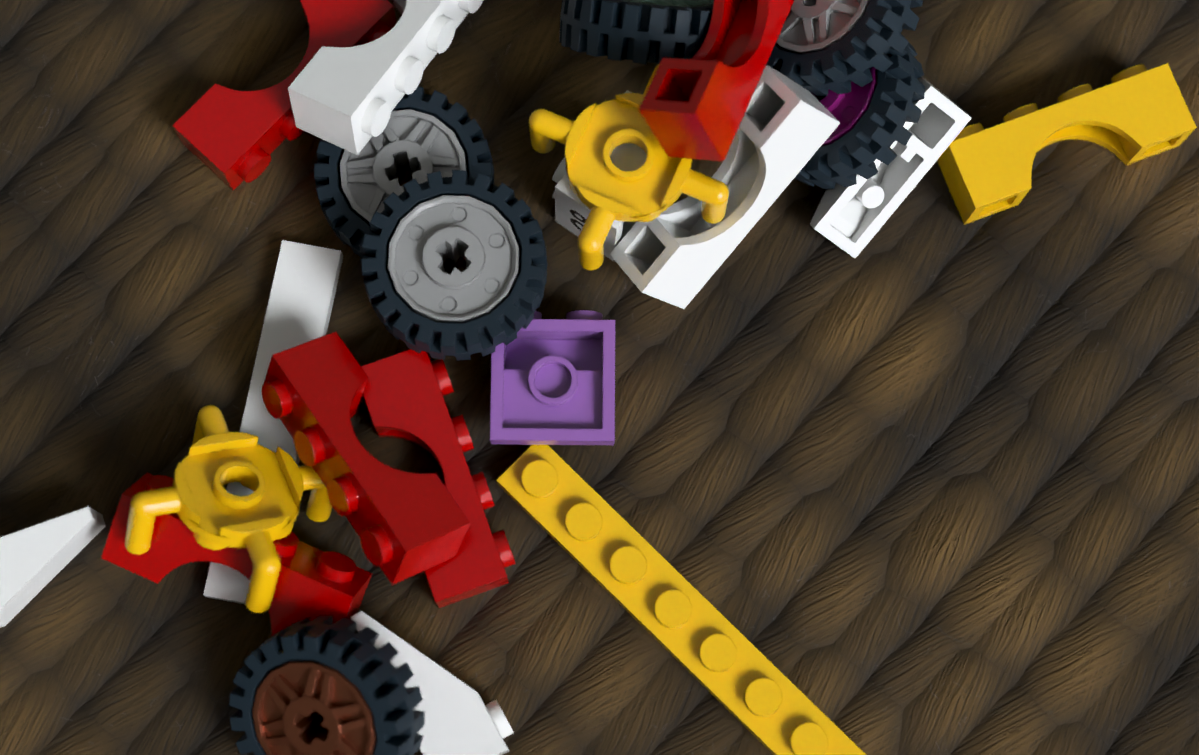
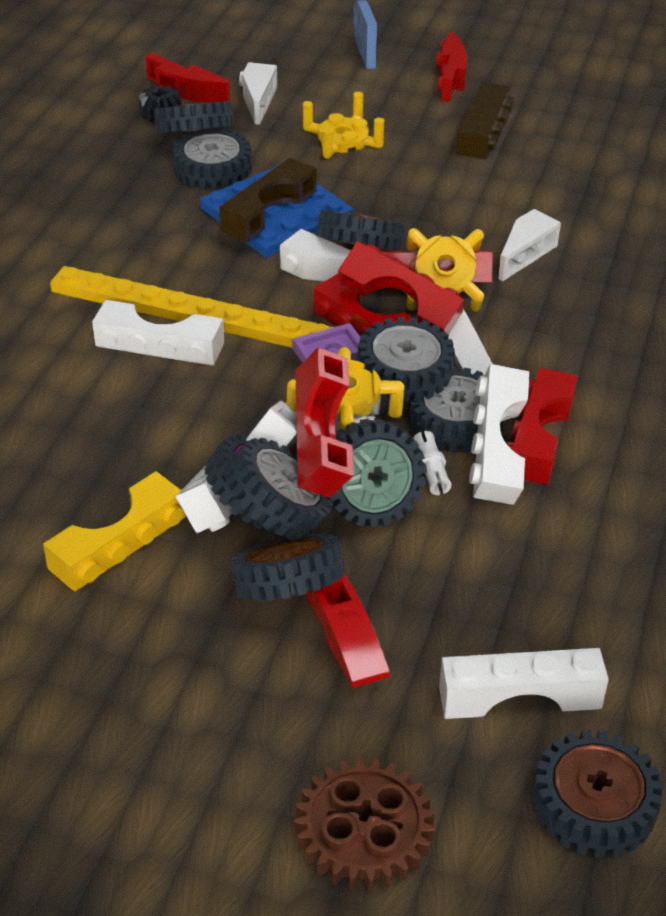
camera: 160 degrees right, 35 degrees down
none -> white arch [92,300,224,366]
none -> white pin [413,431,452,495]

